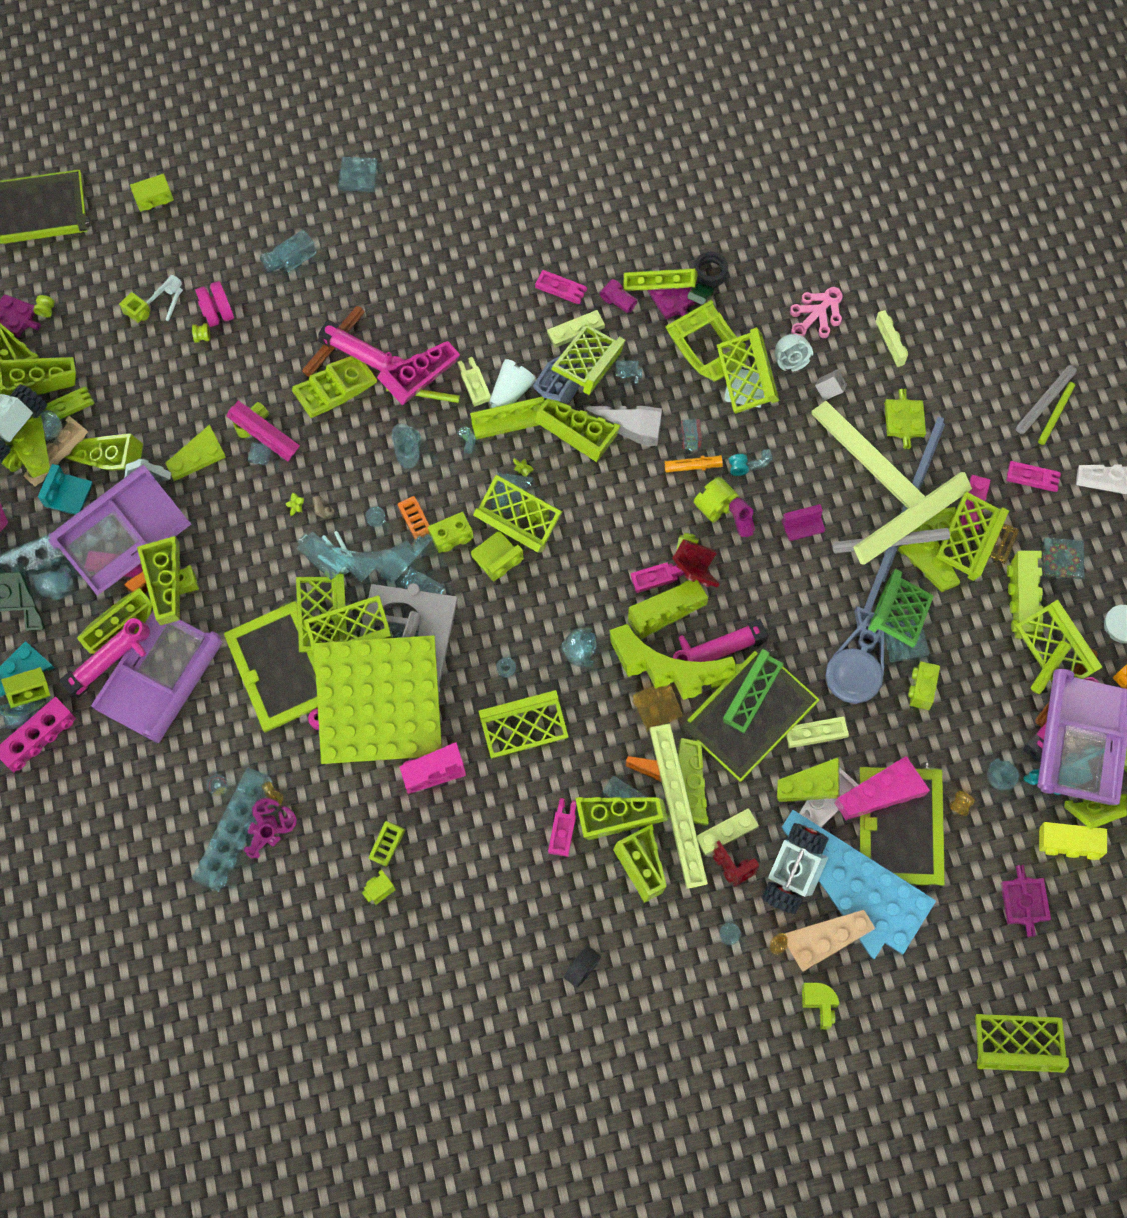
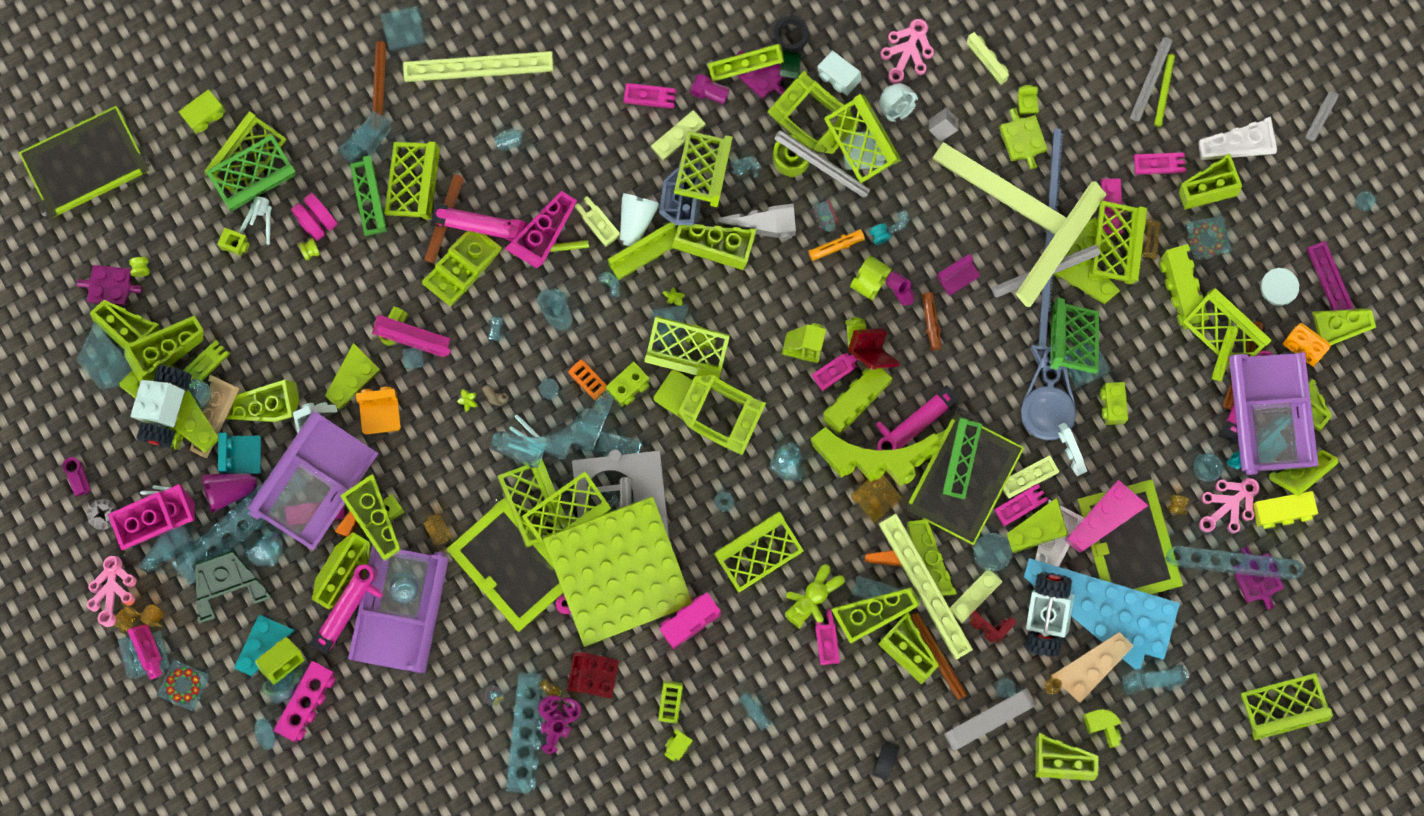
camera: 20 degrees left, 10 degrees up
none -> magenta cone [202,473,257,513]
none -> lime fence [205,111,287,193]
none -> bright green fence [206,135,296,212]
none -> bright green fence [350,155,387,236]
none -> light orange bracket [356,387,401,435]
none -> dark orange axle [372,41,386,131]
none -> lime fence [384,142,440,220]
none -> clear light blue hair [389,571,419,604]
none -> yellowish green tile [403,51,554,82]
none -> clear yellow bracket [423,514,453,547]
none -> clear light blue pin [488,317,504,342]
none -> clear light blue brick [494,128,523,151]
none -> dark red bracket [567,652,618,699]
none -> lime wedge [678,375,766,455]
none -> clear light blue pin [738,692,772,731]
none -> lime brick [773,134,810,178]
none -> light grey axle [775,130,870,197]
none -> lime wedge [782,323,826,363]
none -> lime animal [785,564,845,629]
none -> light aqua brick [817,51,862,95]
none -> dark orange axle [910,612,967,700]
none -> dark orange pin [921,292,943,351]
none -> light grey beam [944,688,1037,751]
none -> clear light blue tile [973,533,1012,572]
none -> dark pink hinge [994,484,1048,527]
none -> lime bracket [1017,85,1039,115]
none -> lime wedge [1035,733,1098,781]
none -> light aqua hinge [1058,423,1087,476]
none -> clear light blue fence [1122,664,1188,696]
none -> clear light blue beam [1166,546,1304,580]
none -> lime wedge [1179,153,1242,210]
none -> bright pink plant [1199,478,1259,533]

